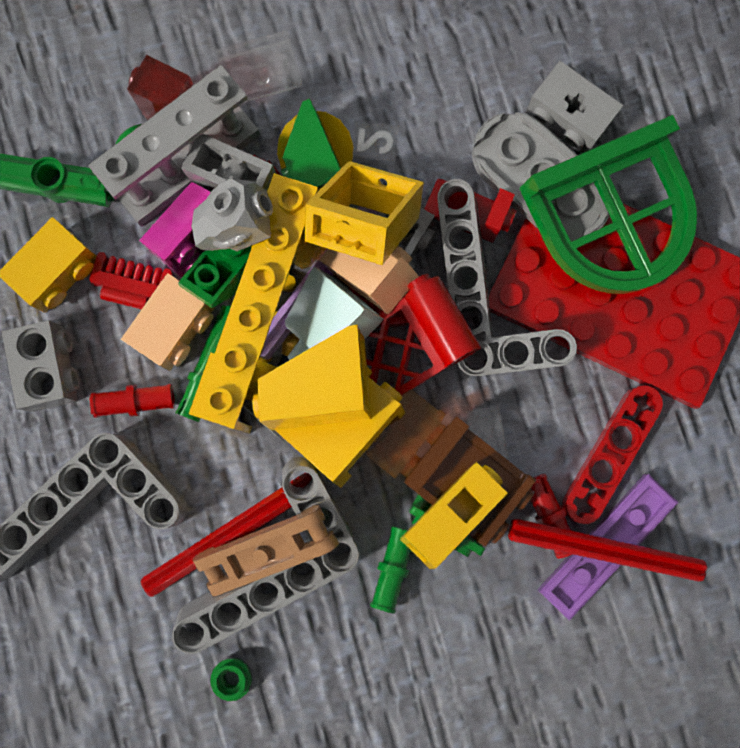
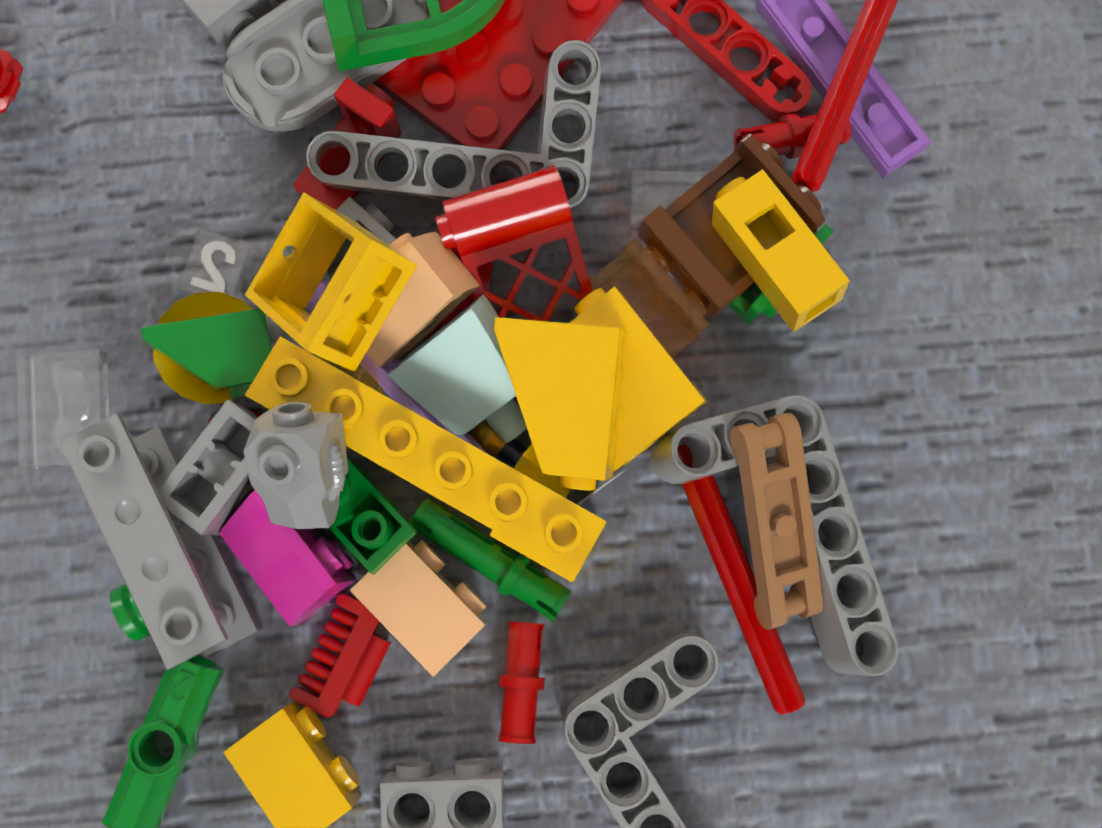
camera: 85 degrees left, 0 degrees up
clear red brick [127,55,193,120] -> none
green plate [210,658,252,701] -> none
green pin [370,527,411,614] -> none

